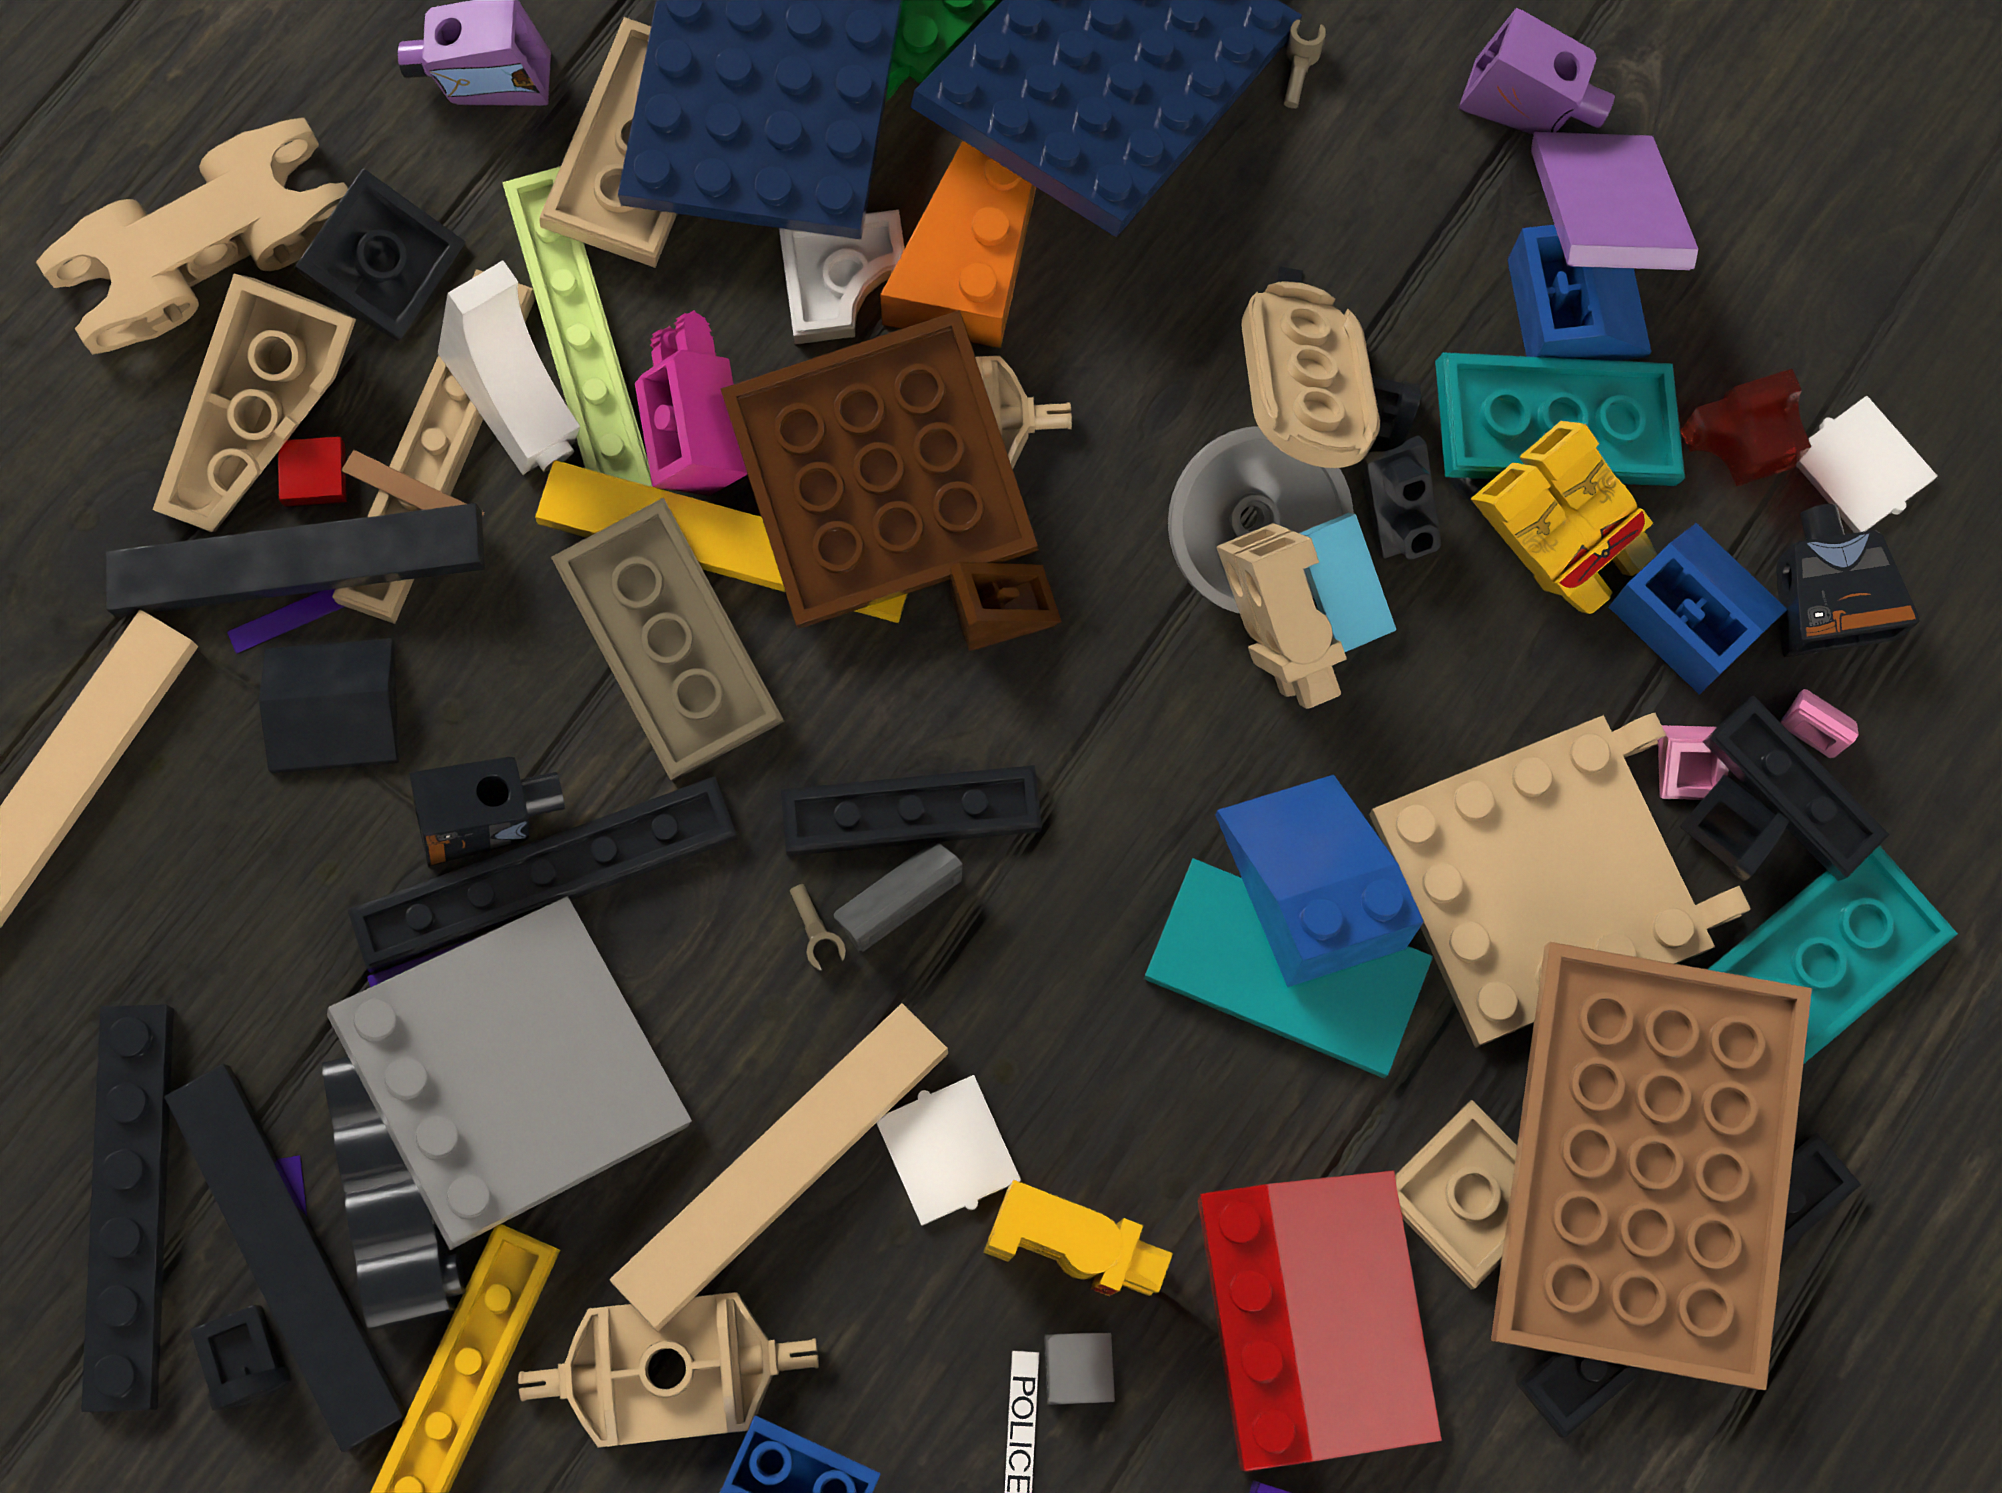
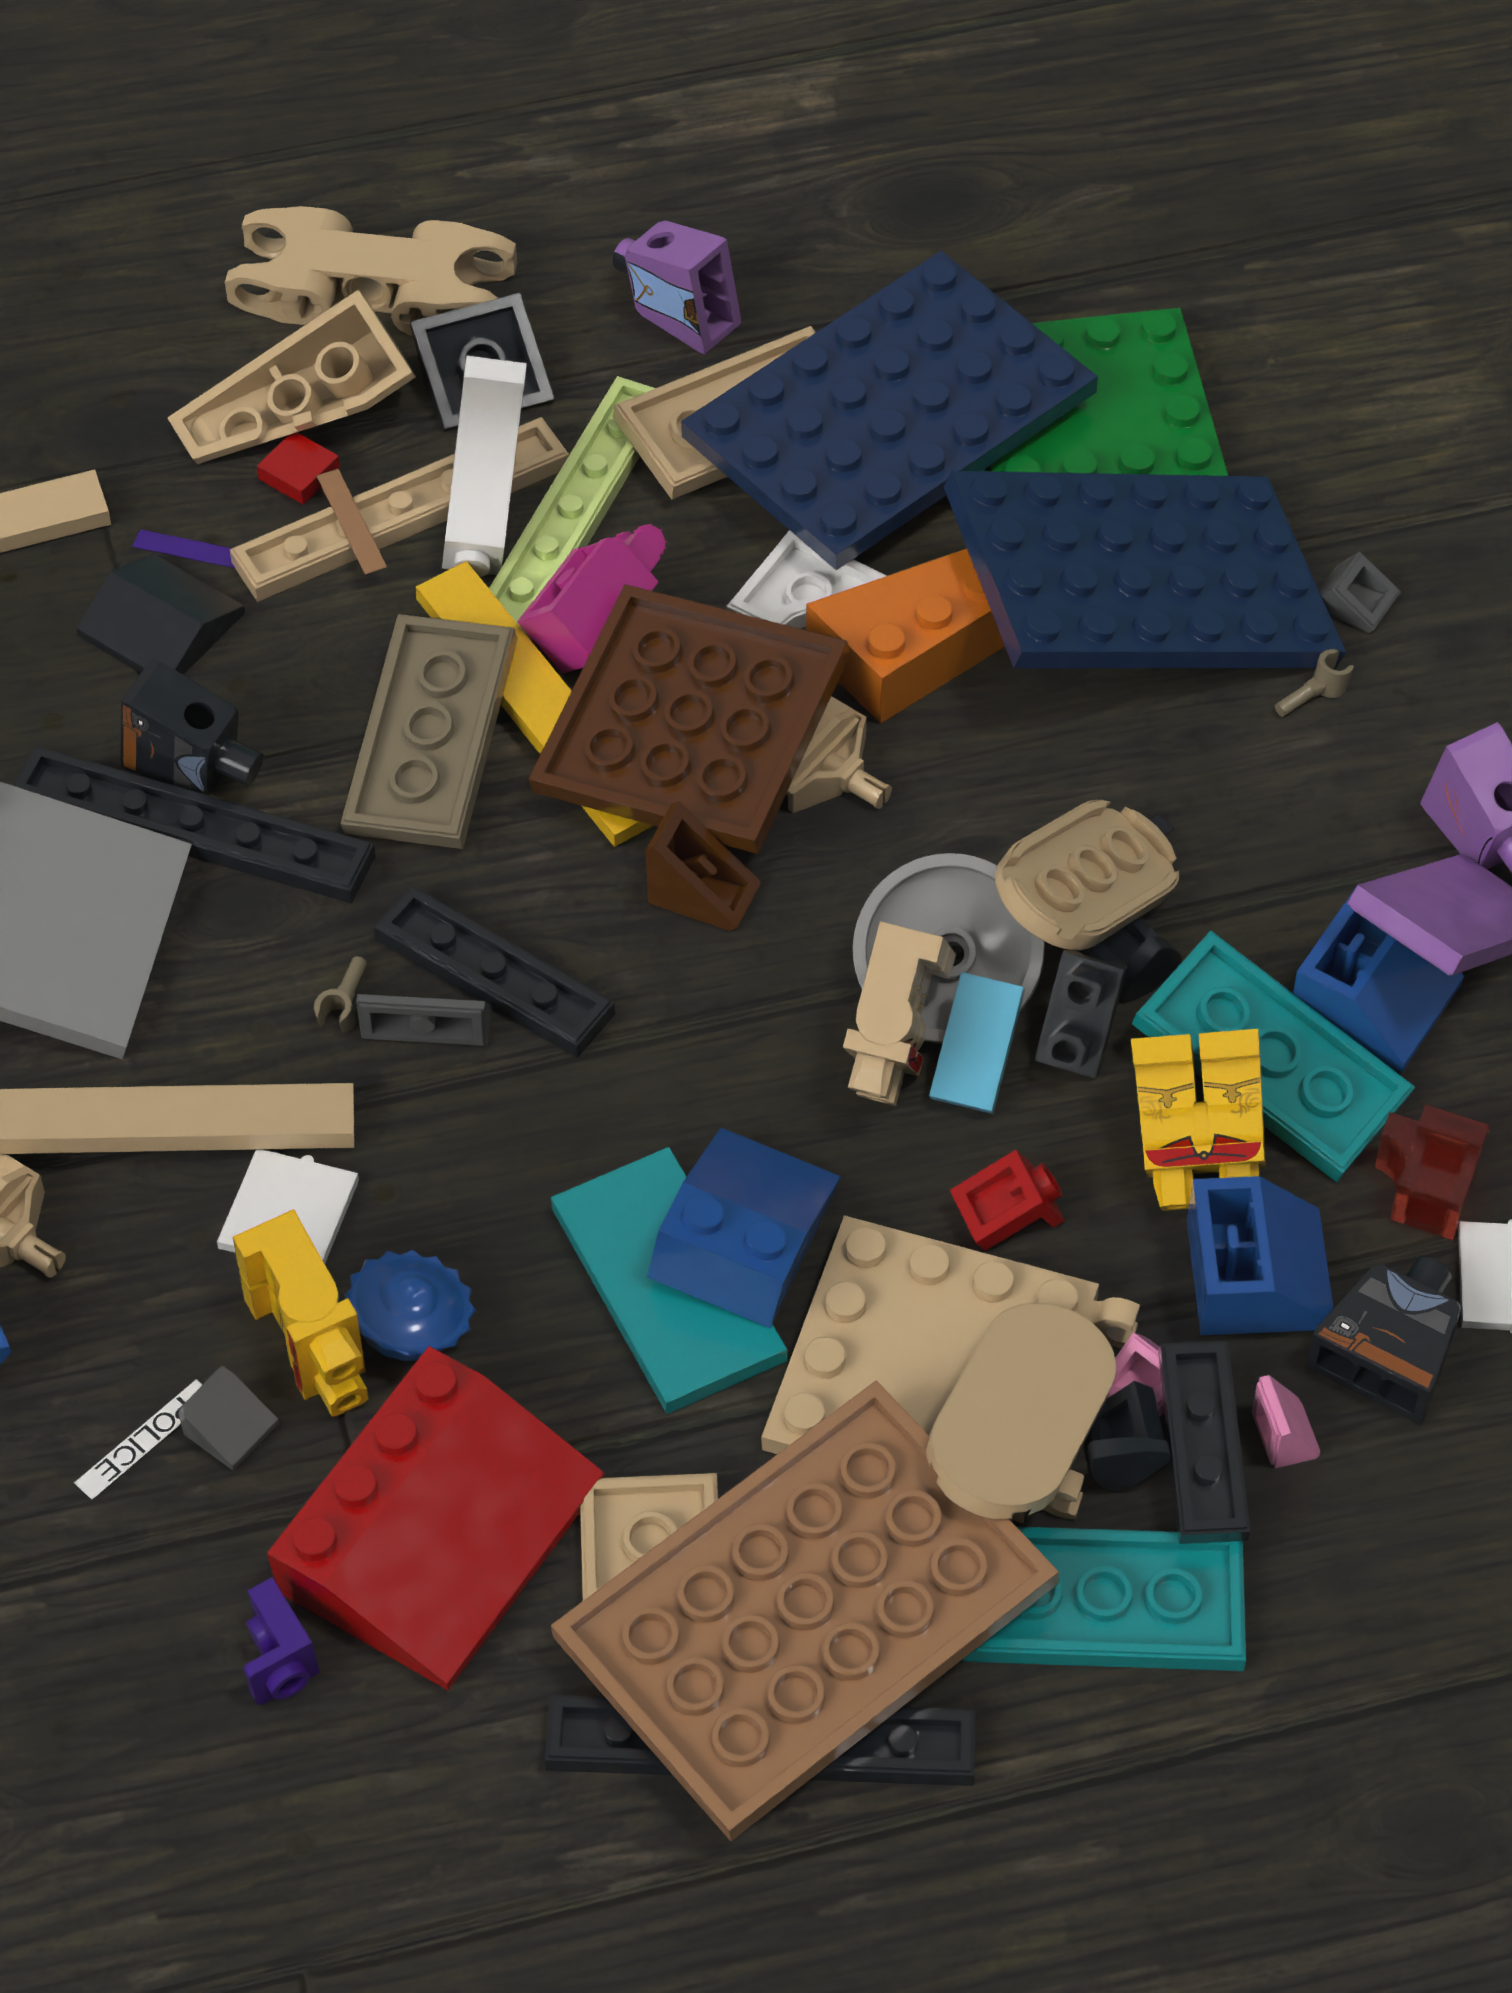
camera: 45 degrees right, 20 degrees down
black tile [106,503,485,617] -> none
none -> blue piece [344,1250,476,1361]
none -> tan tile [926,1303,1116,1519]
none -> red bracket [950,1150,1065,1251]

